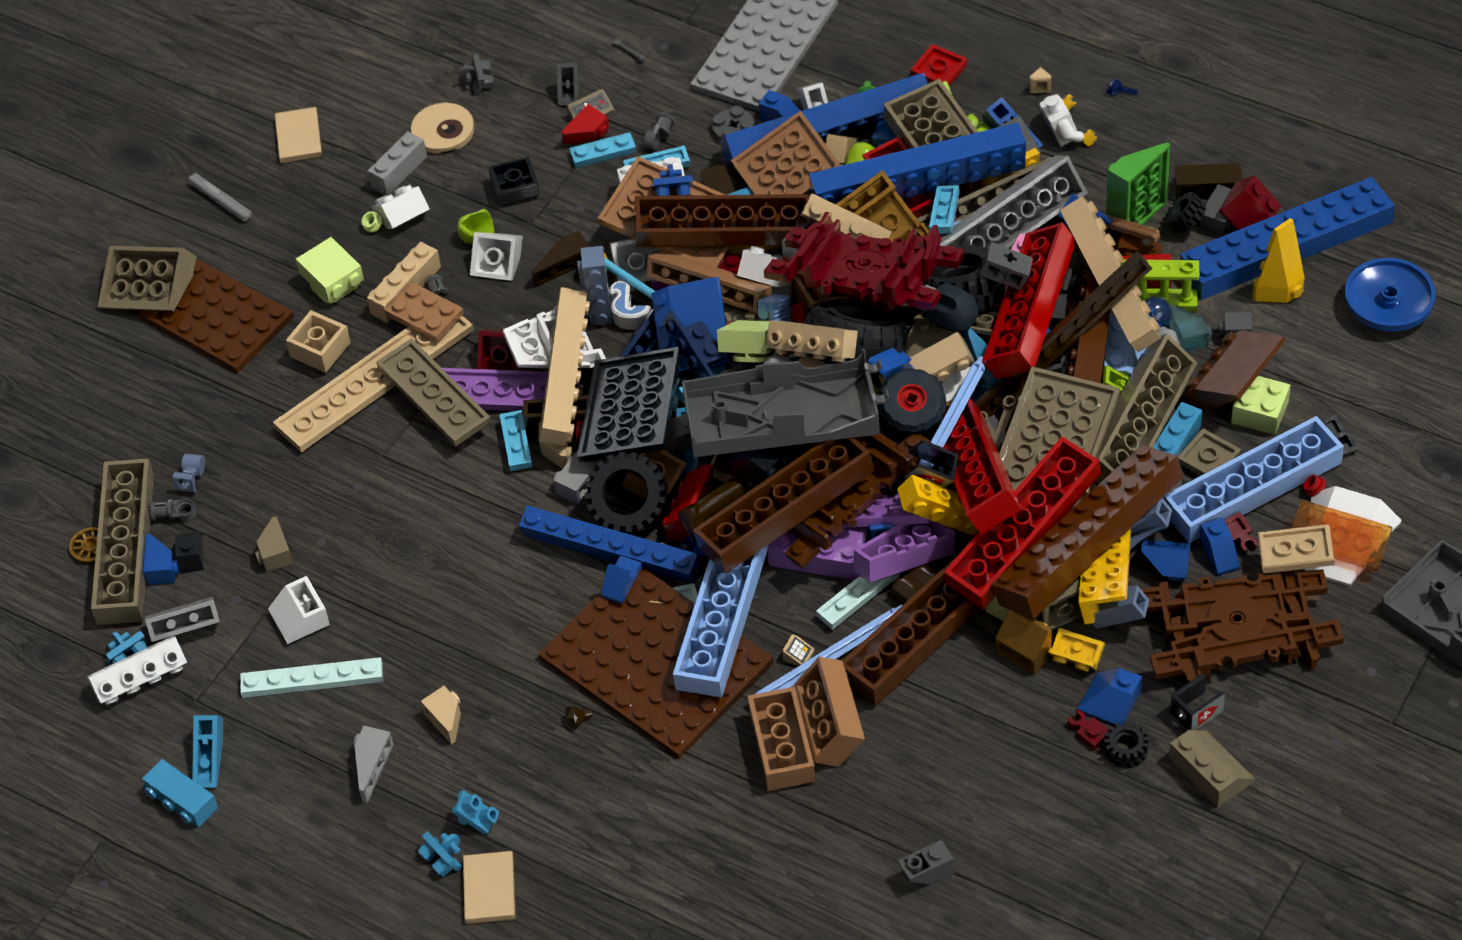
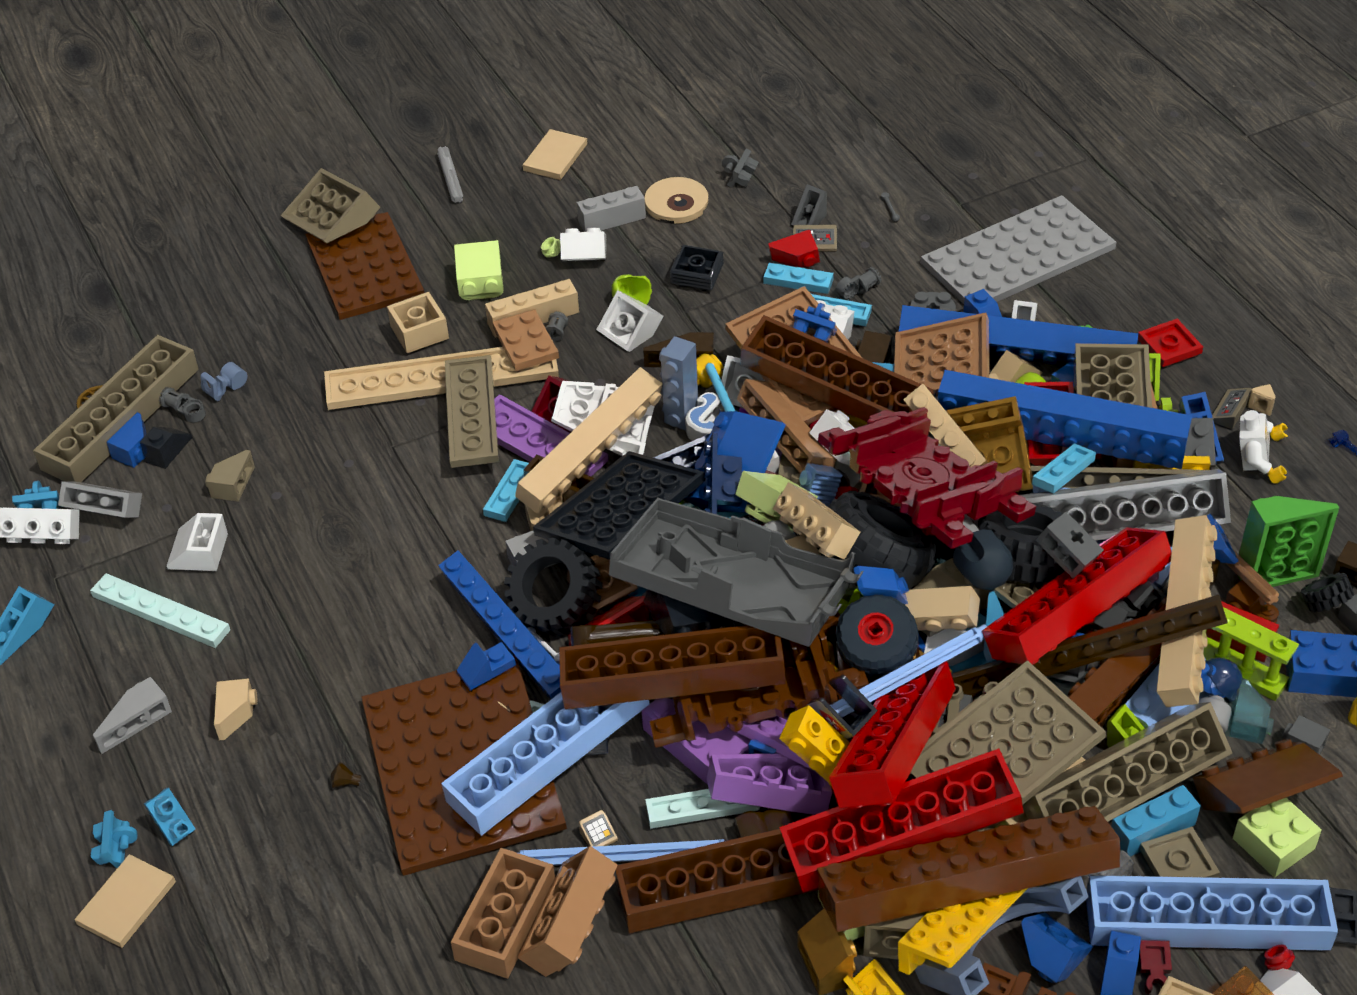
camera: 30 degrees right, 5 degrees down
none -> dark tan slope [1212,388,1252,429]

